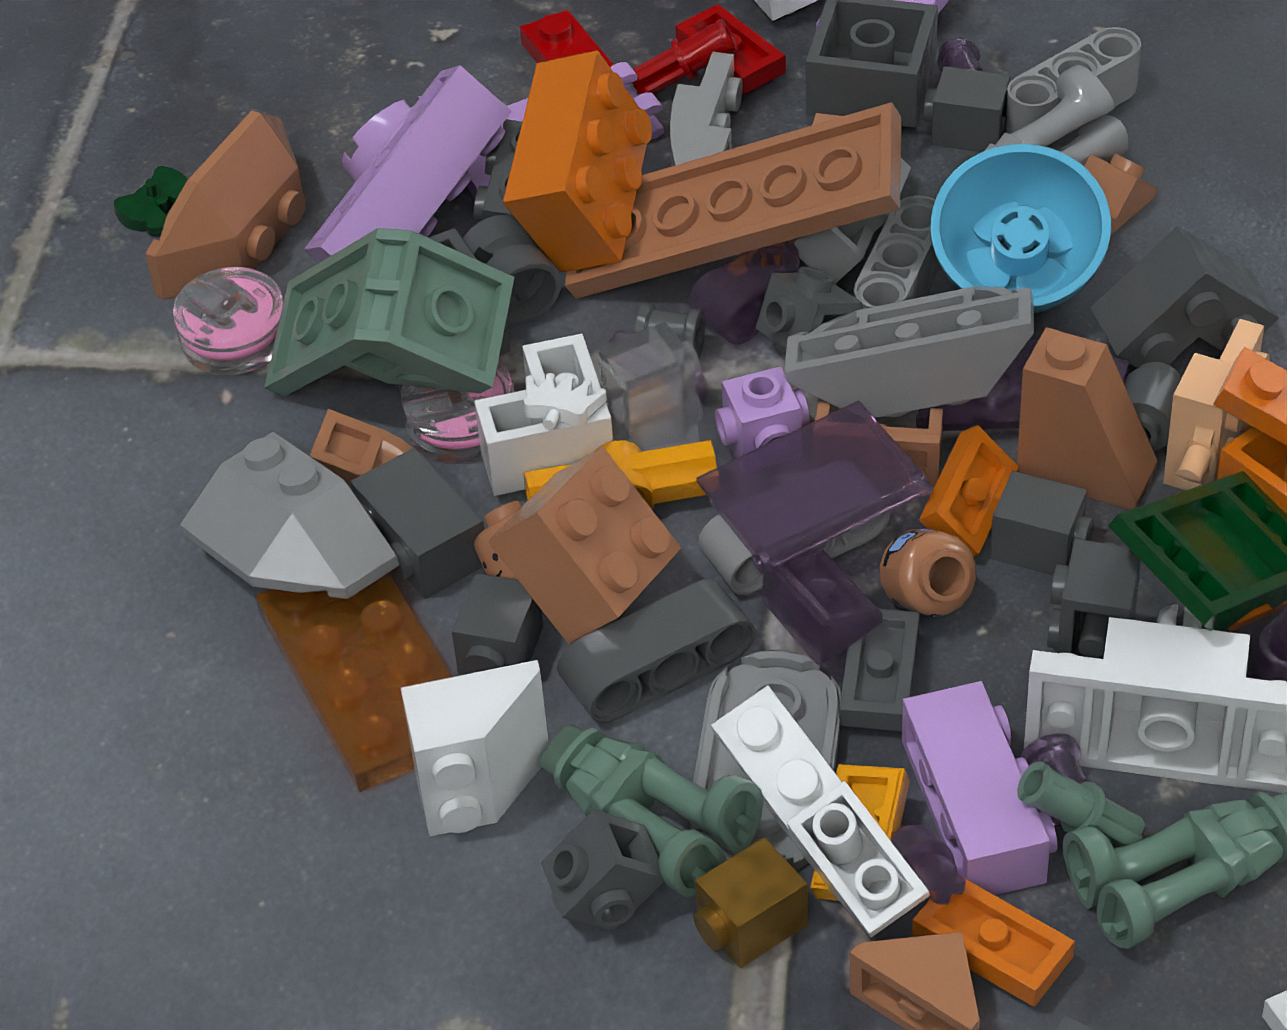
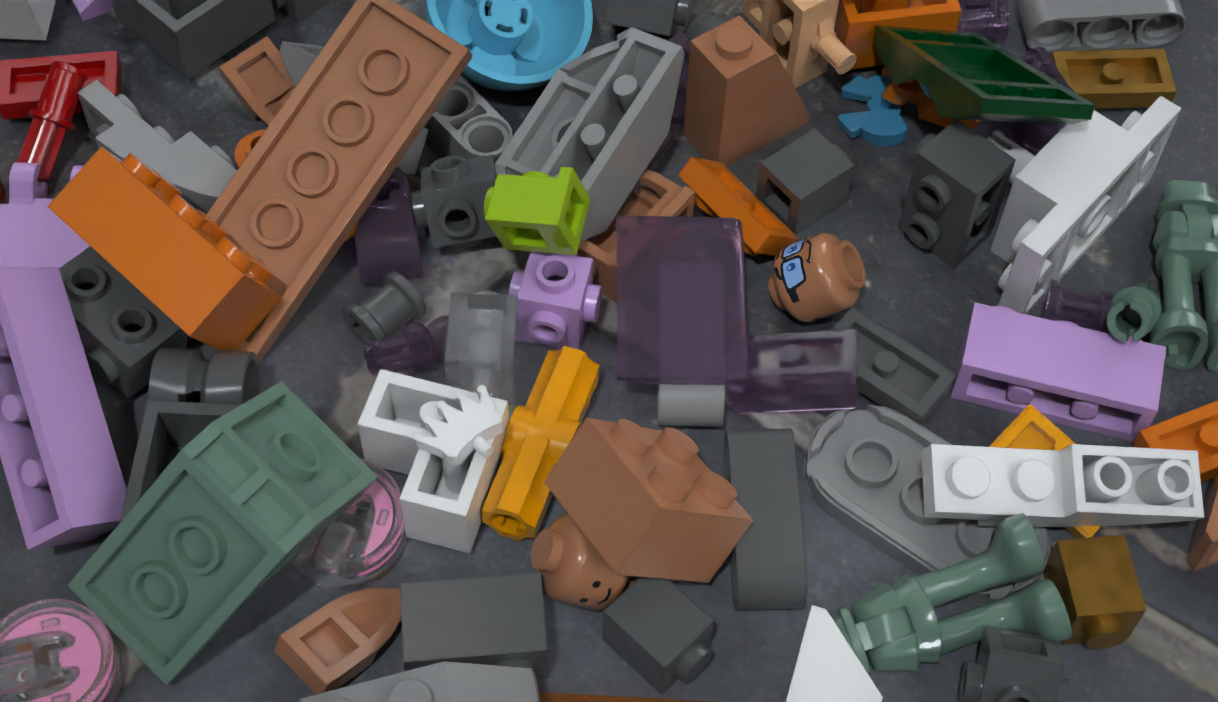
camera: 65 degrees left, 10 degrees up
clear purple axle [891,824,966,905] -> none
none -> lime brick [484,167,591,255]

